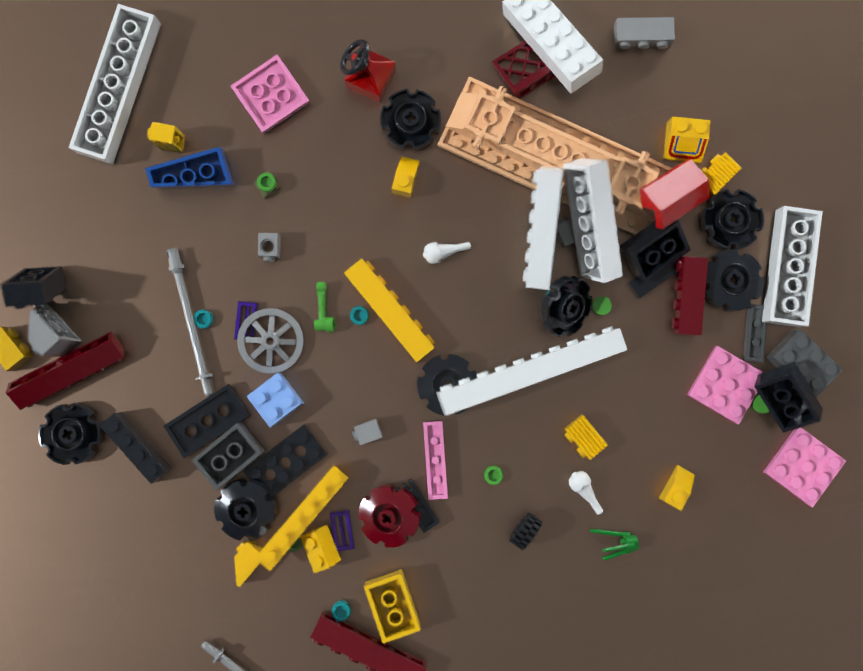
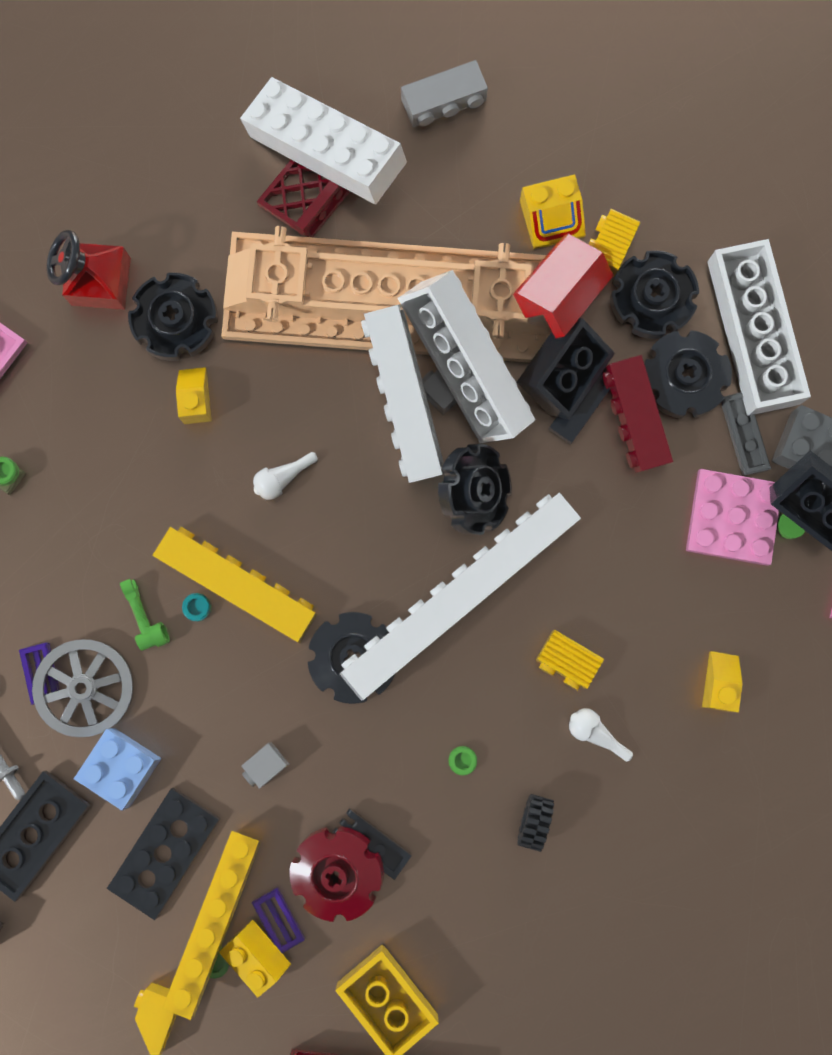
camera: 25 degrees left, 5 degrees down
dark grey brick [192,422,266,491] -> none
black piece [214,479,277,541] -> none
light grey brick [258,233,281,262] -> none
teal tile [332,600,351,621] -> none
bright pink plate [423,421,448,500] -> none
green plant [590,529,639,560] -> none
bright green tile [592,296,612,316] -> none

